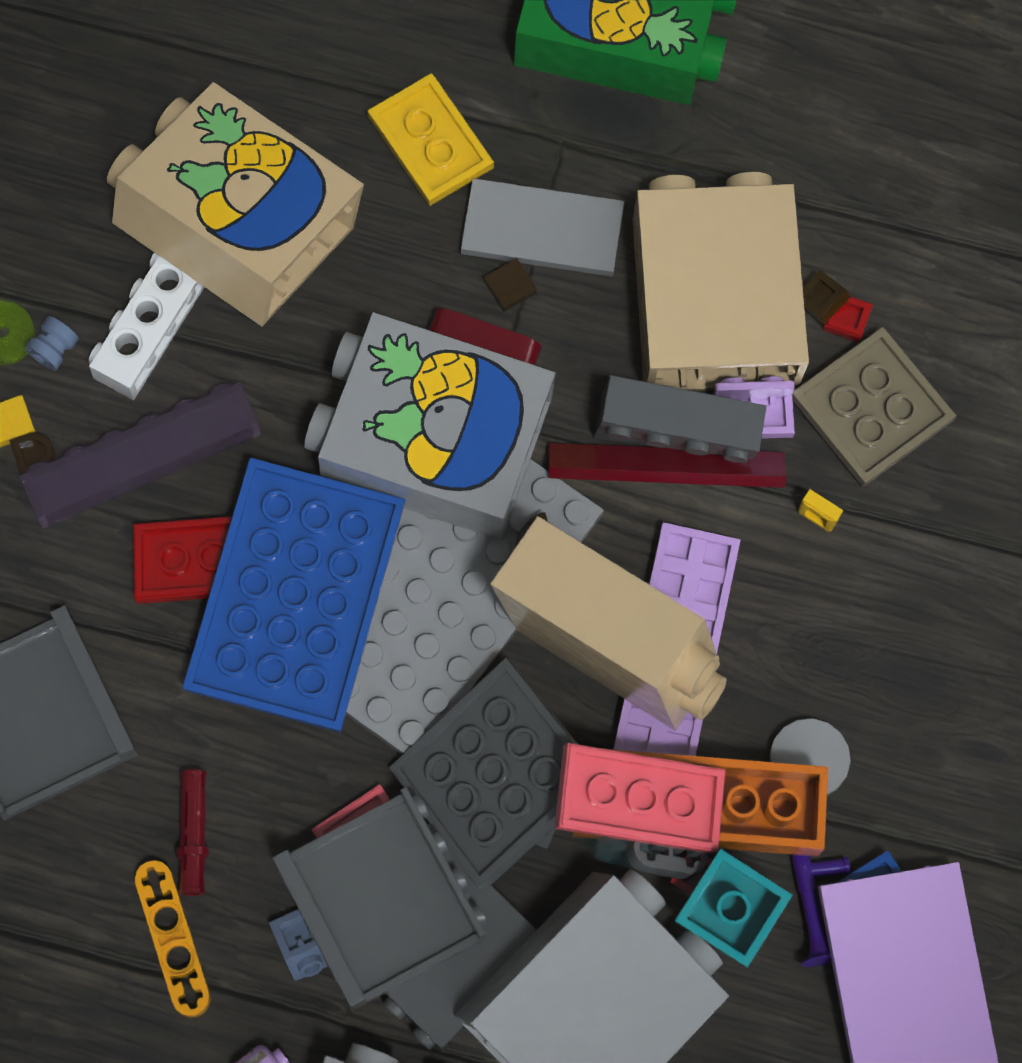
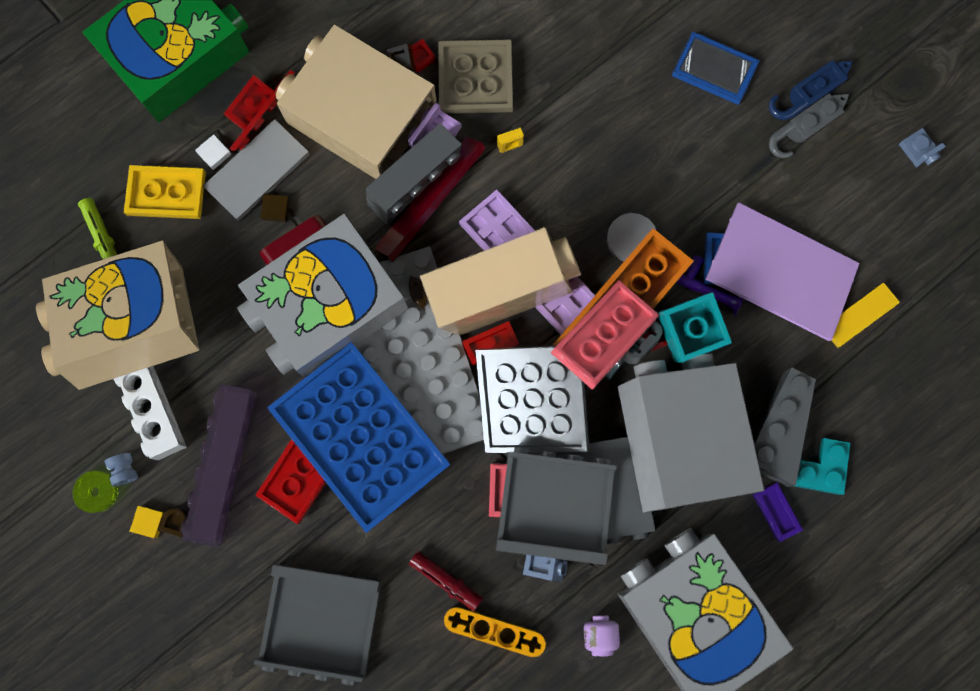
camera: 45 degrees left, 5 degrees up
none -> lime pin [78,198,117,259]
none -> white tile [195,135,232,170]
none -> red bracket [223,70,294,152]
none -> red plate [462,321,519,366]

